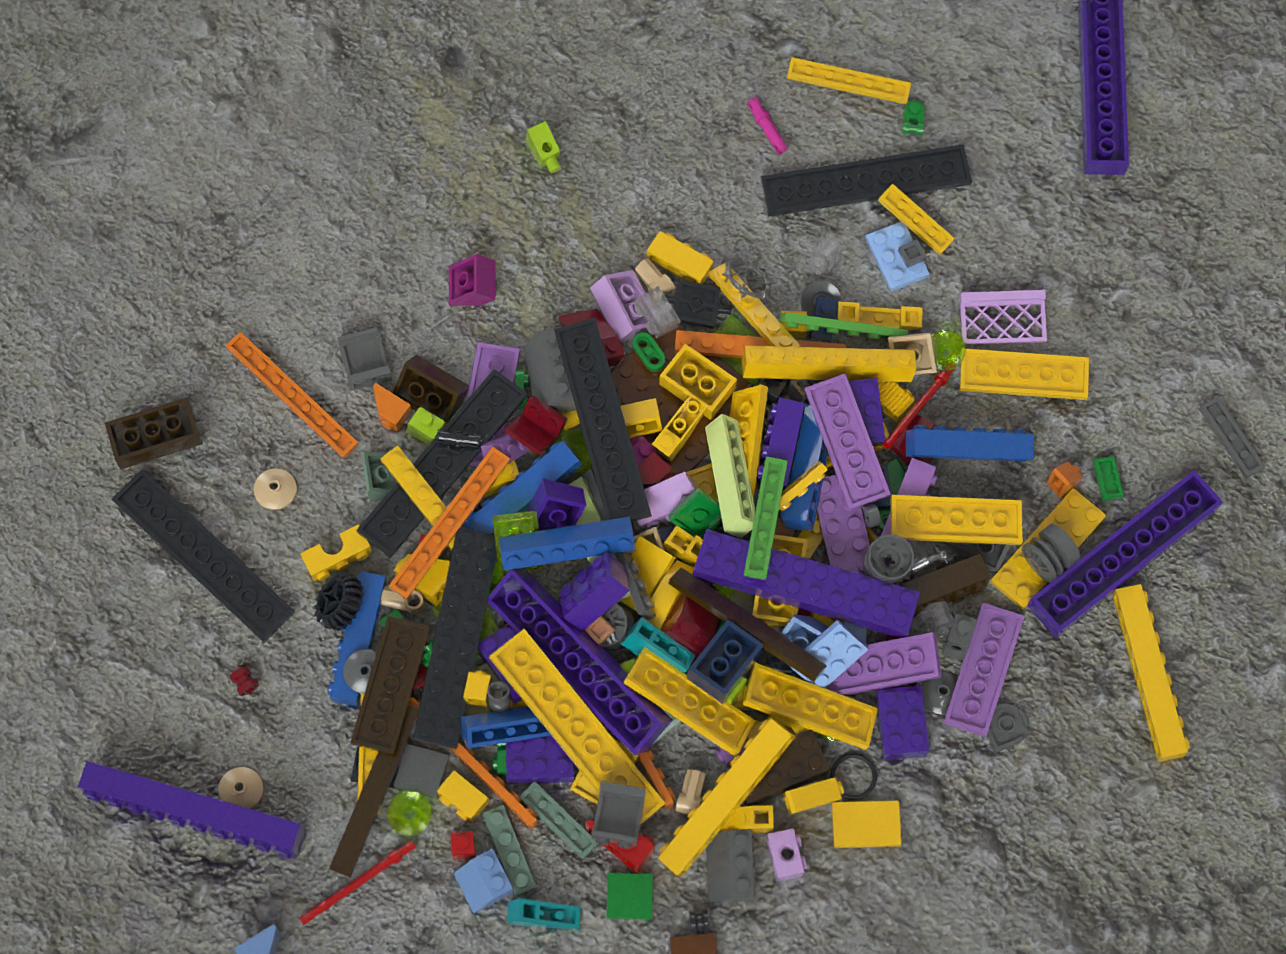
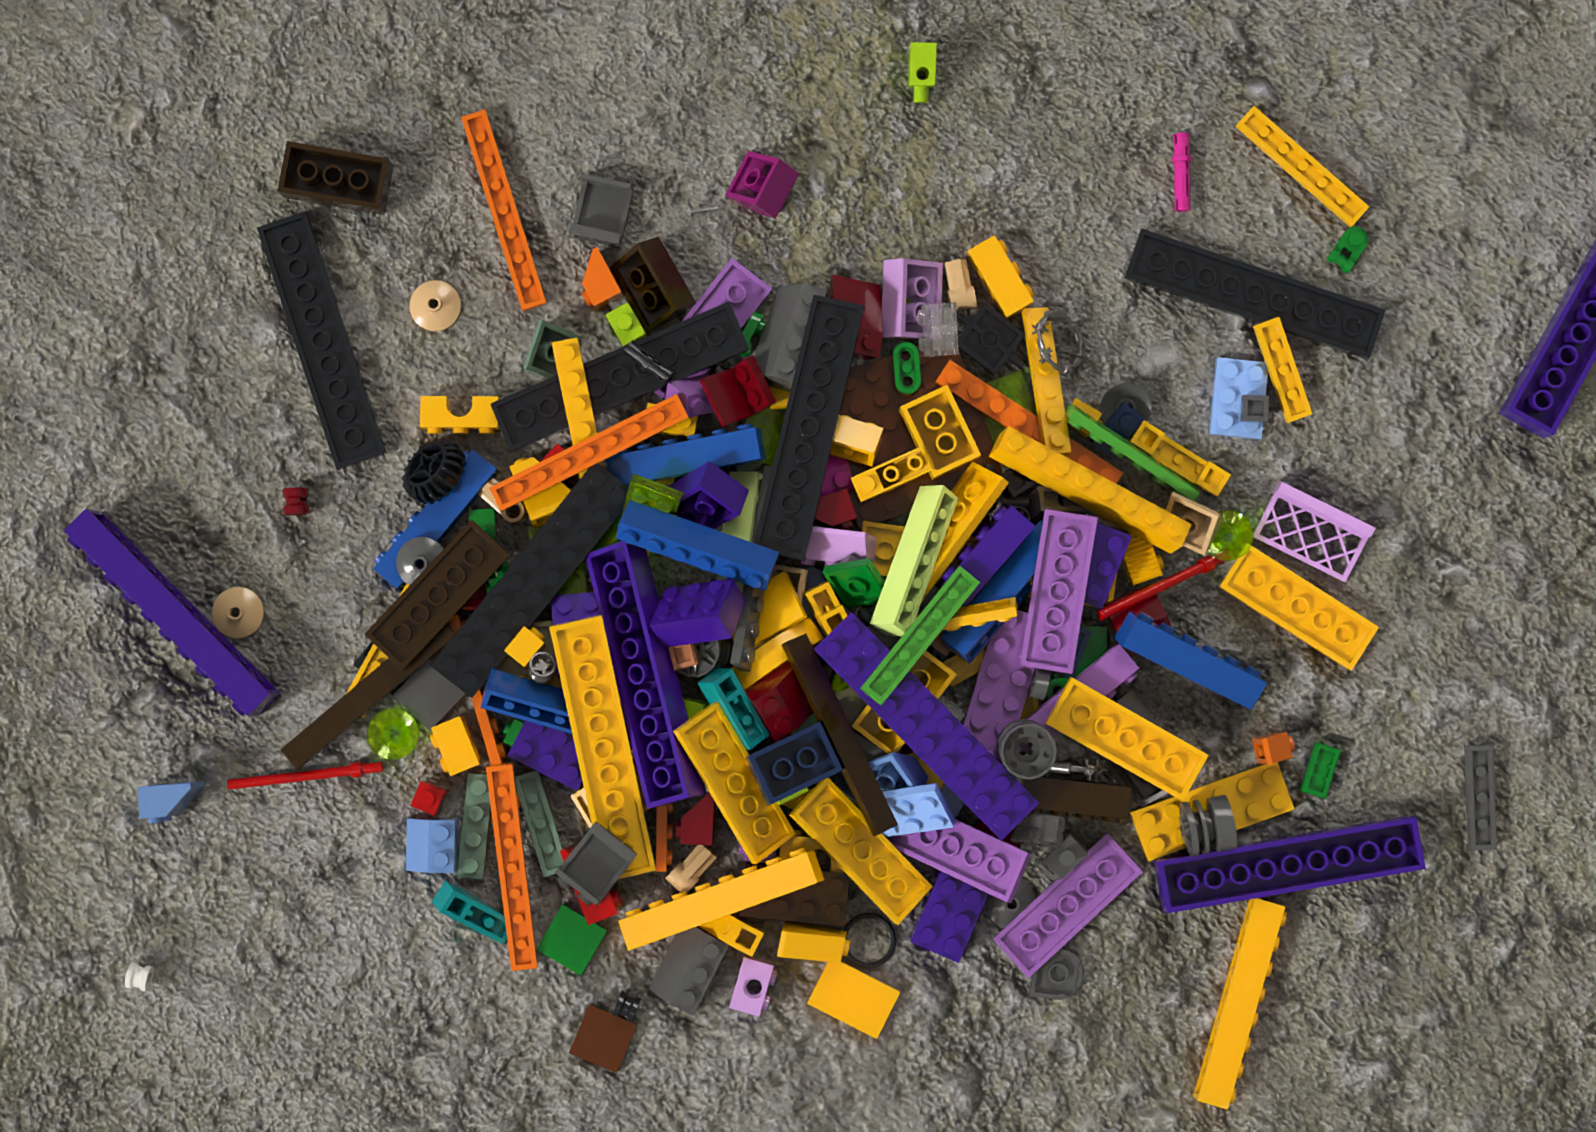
camera: 30 degrees right, 15 degrees up
none -> orange plate [486,762,538,971]
none -> dark red slope [676,792,716,846]

